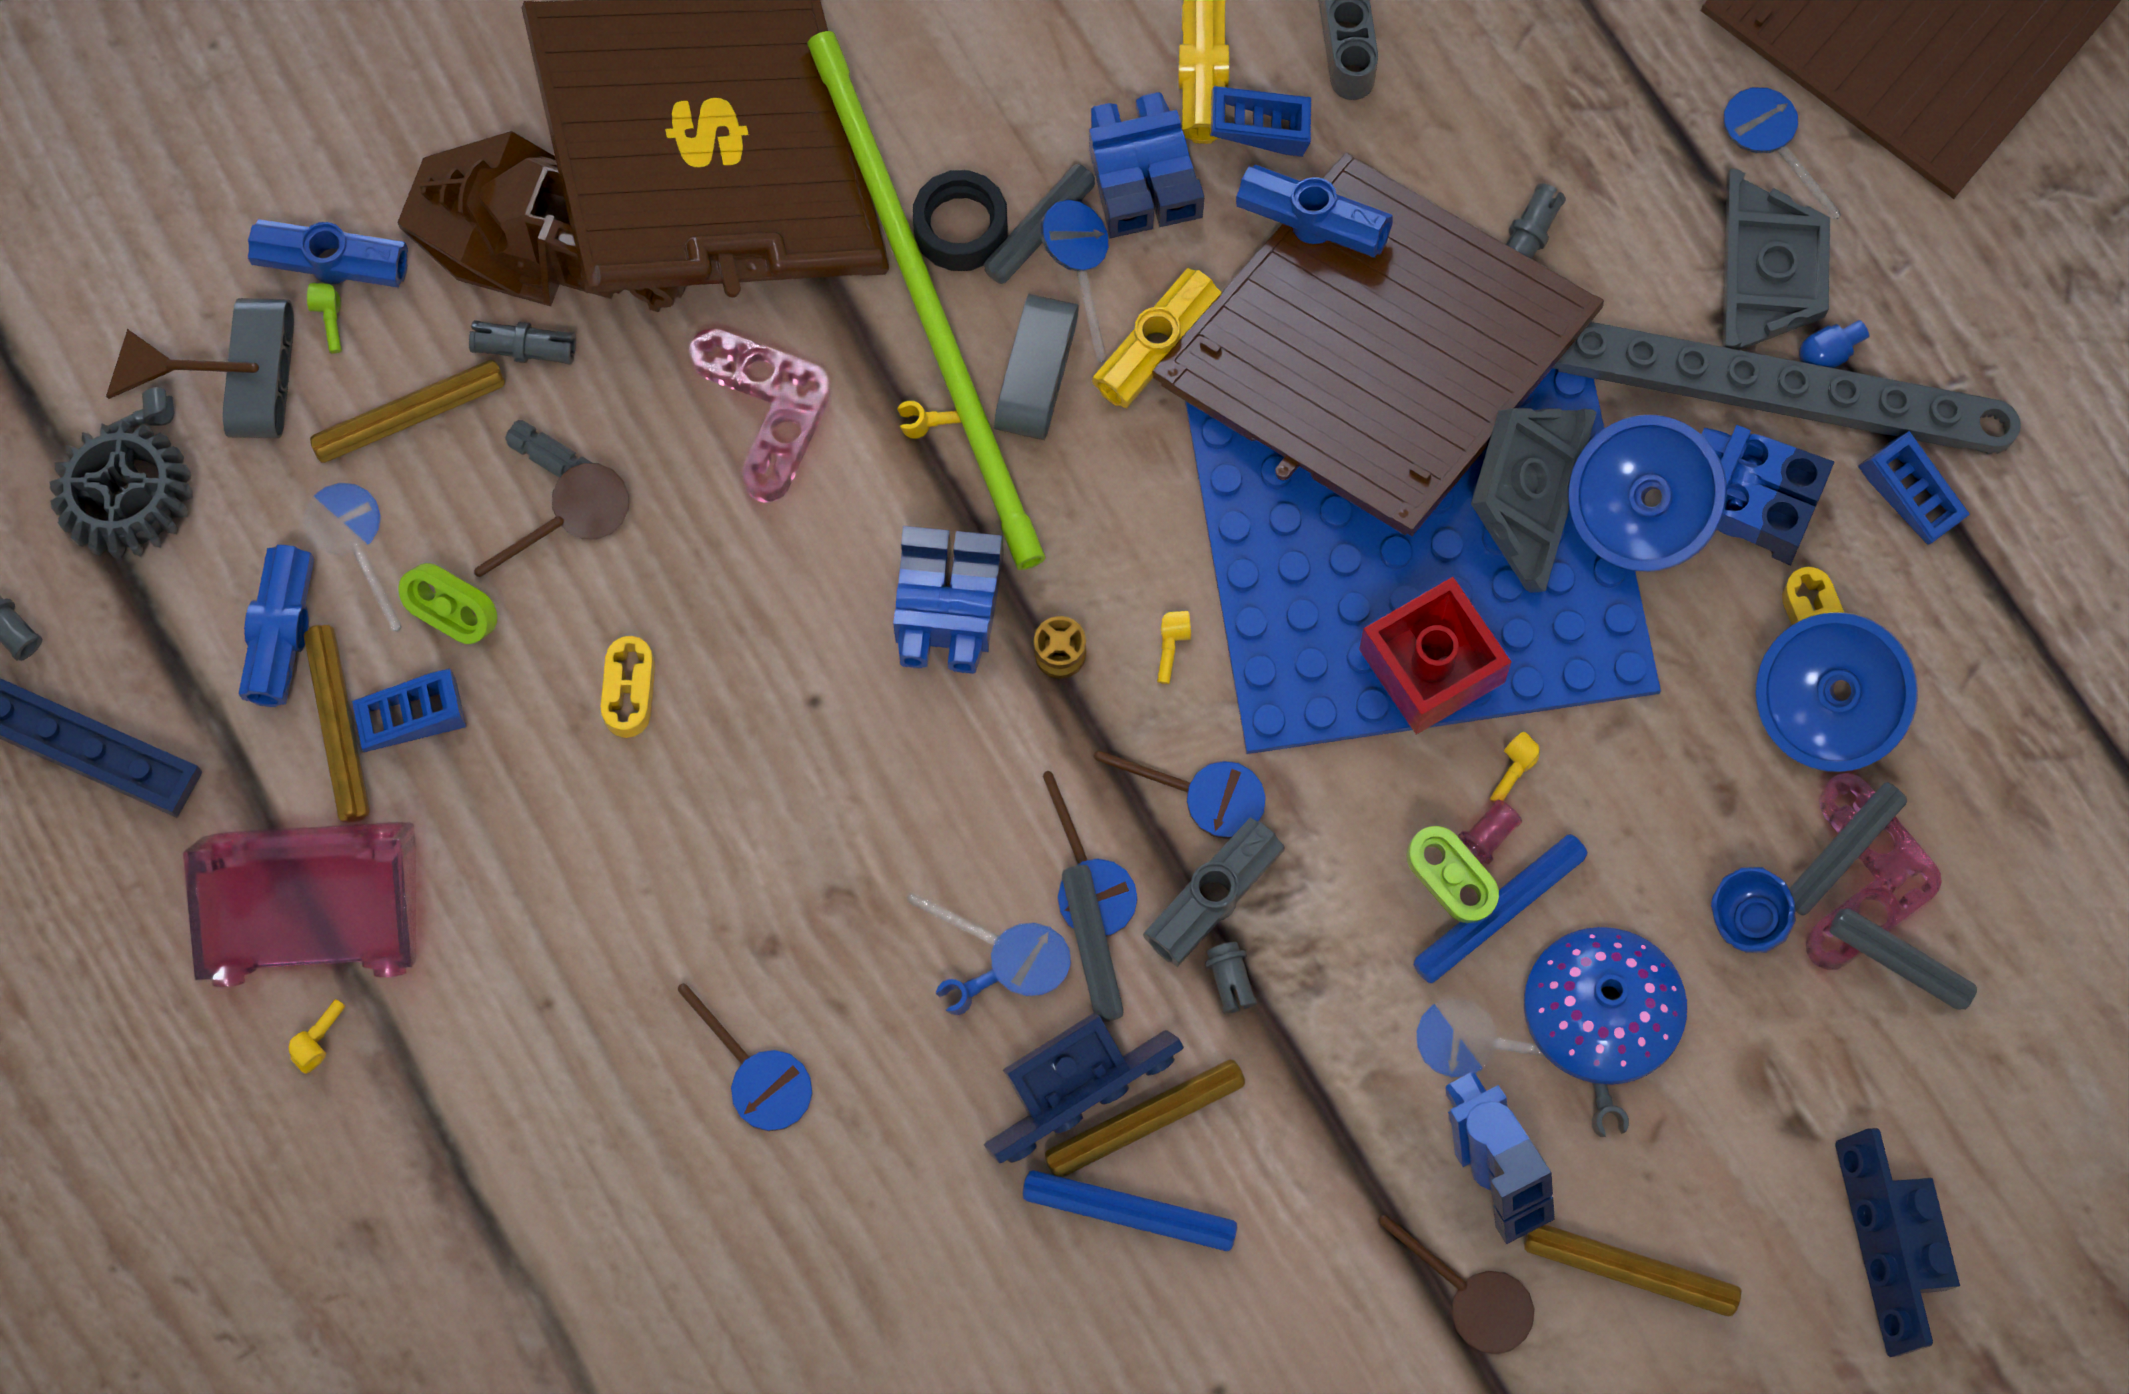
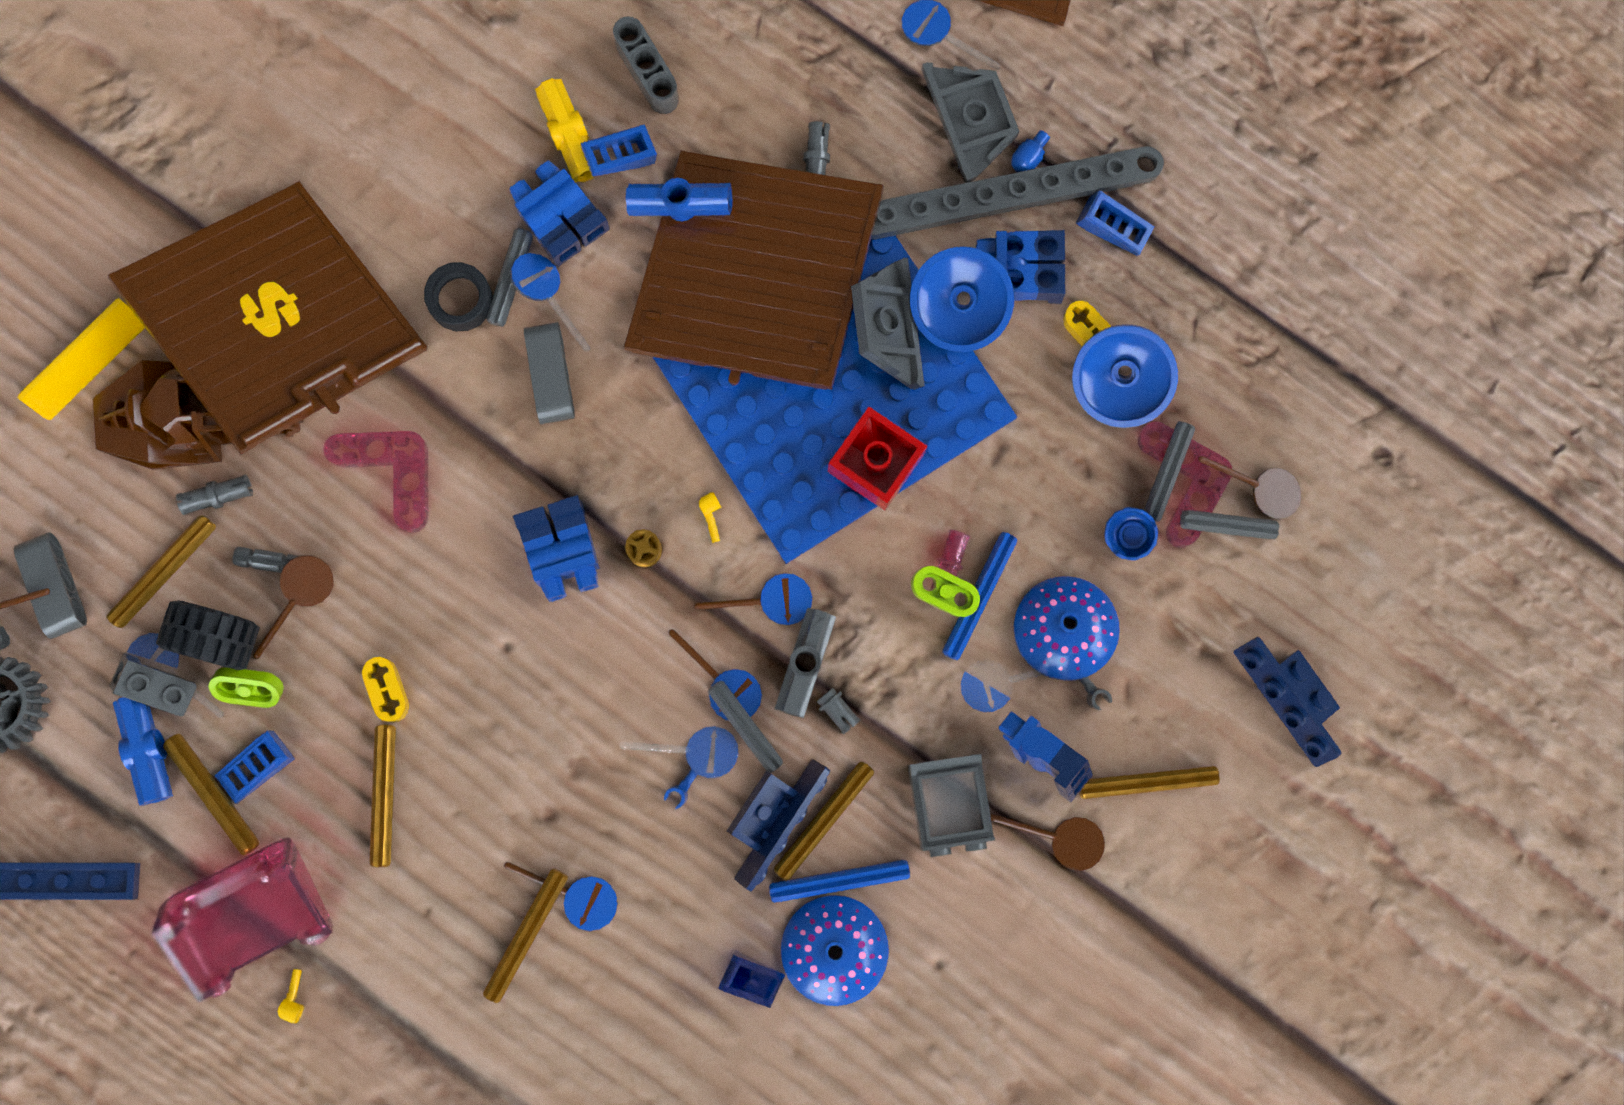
camera: 30 degrees left, 10 degrees up
blue piece [248,219,408,288] -> none
lime hand [307,283,342,354] -> none
lime piece [807,31,1046,570] -> none
yellow hand [897,401,961,439] -> none
yellow piece [1092,268,1222,409] -> none
yellow hand [1489,732,1540,806] -> none
none -> yellow slope [17,298,145,420]
none -> dark grey bracket [109,653,197,716]
none -> black tyre [156,600,260,670]
none -> pearl gold axle [369,725,396,867]
none -> pearl gold axle [483,868,568,1003]
none -> clear blue slope [718,950,786,1008]
none -> blue dish [781,895,889,1006]
none -> window [908,754,995,857]
none -> piece [1198,456,1301,520]

